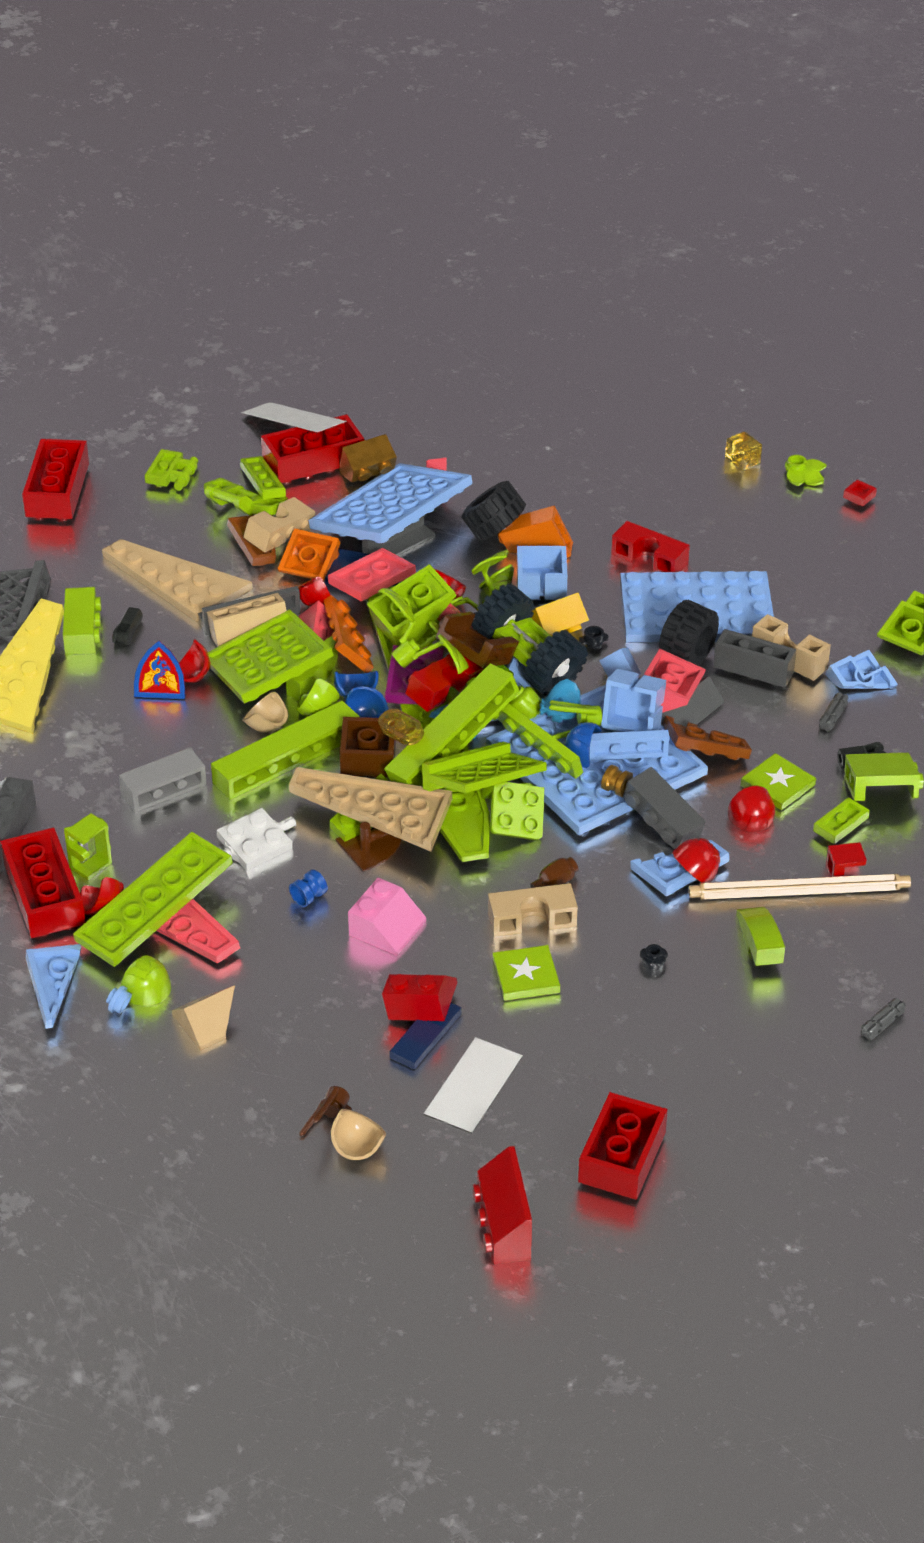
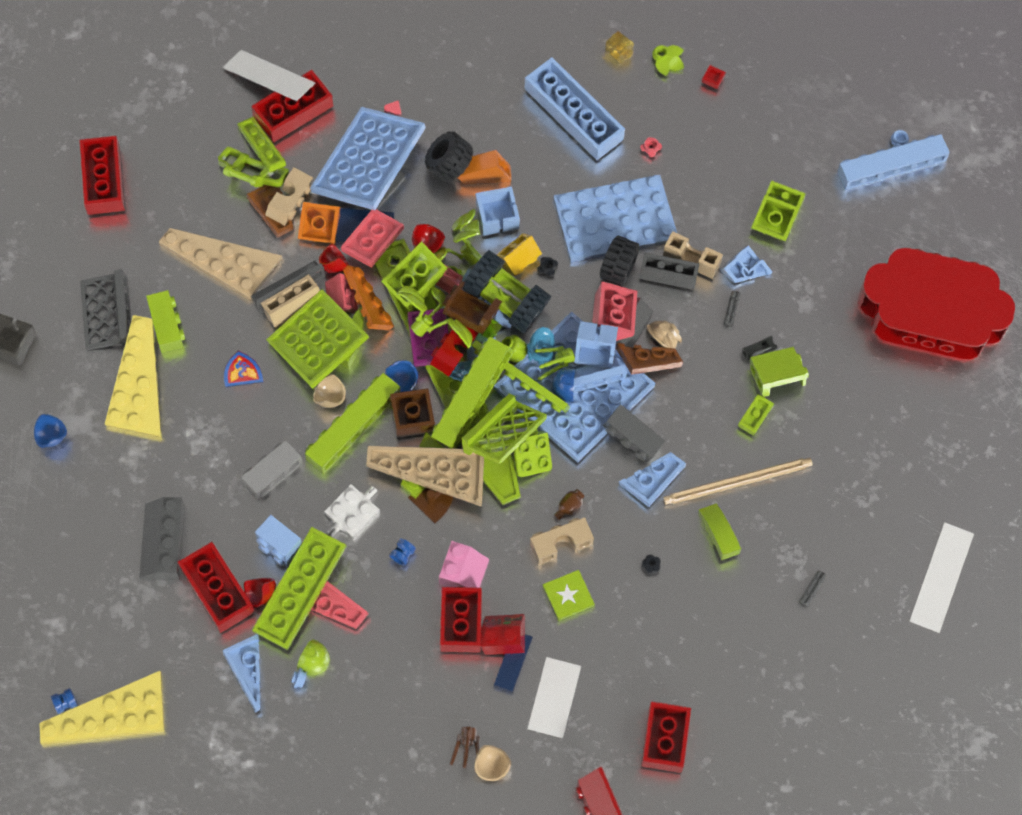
camera: 15 degrees left, 25 degrees up
lime window [64,813,112,881] -> none
pearl dark grey bar [112,607,143,645] -> none
lime plate [145,449,198,491] -> none
tan slope [172,985,235,1051] -> none
red helmet [179,639,211,683] -> none
lime helmet [296,679,340,717] -> none
blue helmet [333,671,379,700] -> none
pearl gold slope [339,434,397,482] -> none
clear yellow plate [378,709,424,745] -> none
light blue panel [599,647,641,678] -> none
pearl gold wheel [601,765,633,797] -> none
red arch [611,521,690,572] -> none
red helmet [672,838,720,883] -> none
red helmet [728,786,775,832] -> none
lime tile [740,753,816,811] -> none
red panel [826,842,867,877] -> none
none -> light blue piece [255,515,302,568]
none -> red brick [440,587,482,653]
none -> light blue brick [524,58,625,160]
none -> coral plate [640,137,662,157]
none -> tan hat [646,321,682,349]

